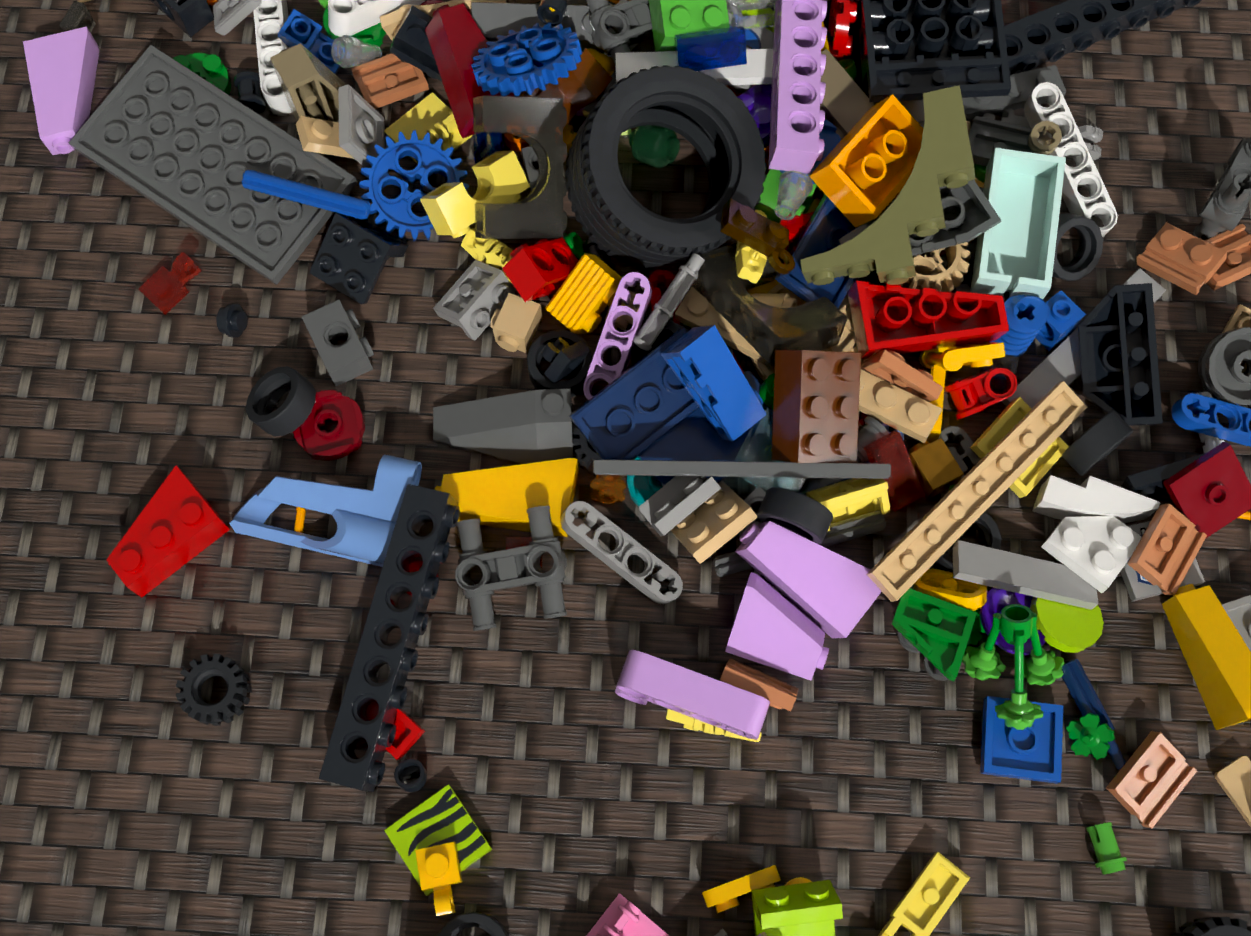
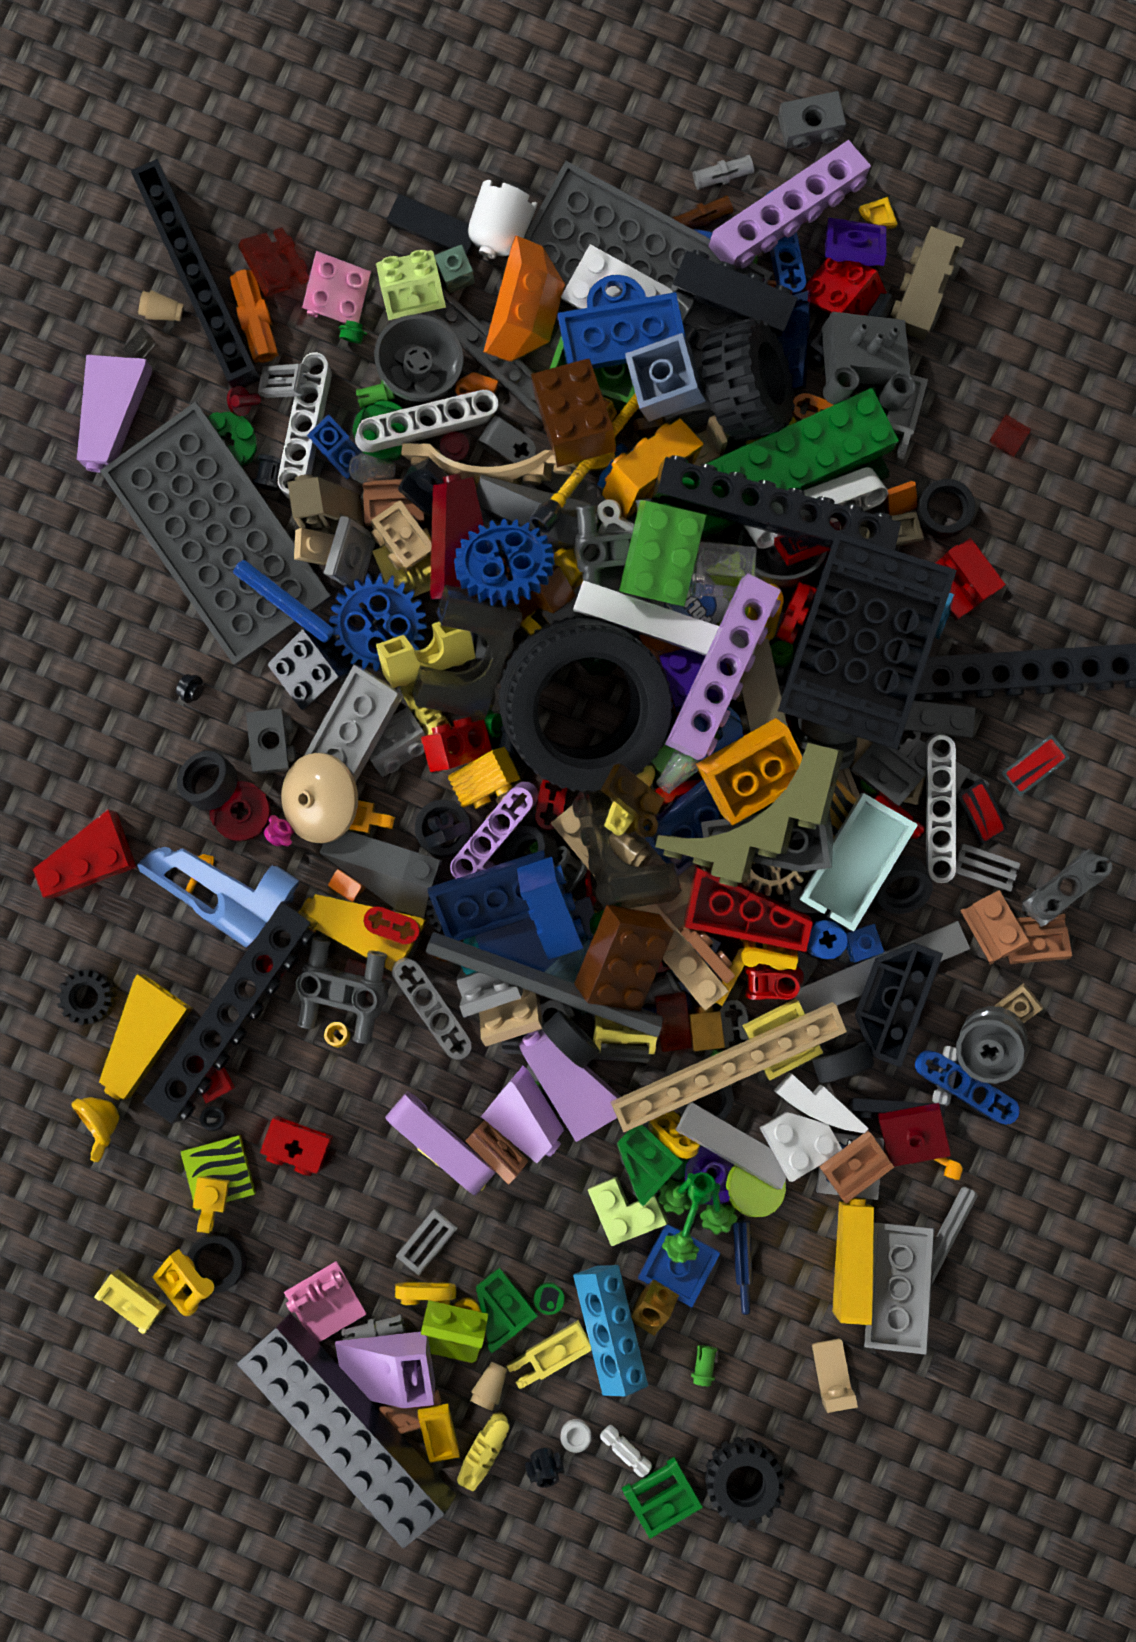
camera: 25 degrees right, 15 degrees up
clear red plate [138,252,201,315] -> none
tan brick [490,293,543,353] -> none
light grey piece [633,253,705,351] -> none
clear blue plate [675,26,747,71] -> none
dark tan bush [1028,121,1062,155] -> none
green plant [1066,712,1115,760] -> none
plate [1106,731,1197,829] -> none
none -> yellow hat [71,1097,119,1162]
none -> yellow slope [99,974,193,1100]
none -> dark red plate [227,386,261,416]
none -> red brick [260,1116,333,1176]
none -> dark pink plate [264,815,294,846]
none -> tan dish [281,753,358,843]
none -> light grey plate [304,665,404,783]
none -> yellow hinge [324,1022,351,1048]
none -> orange slope [328,869,366,902]
none -> light orange plate [348,800,395,834]
none -> red beam [363,906,421,945]
none -> tan bracket [370,500,432,575]
none -> light grey tile [396,1208,458,1276]
none -> green wing [476,1267,538,1353]
none -> tile [534,1282,564,1315]
none -> dark azure brick [573,1265,648,1396]
none -> yellowish green plate [588,1177,668,1246]
none -> pearl gold brick [631,1279,679,1336]
none -> light grey tile [955,844,1021,892]
none -> slope [956,779,1007,845]
none -> red slope [1001,734,1070,796]

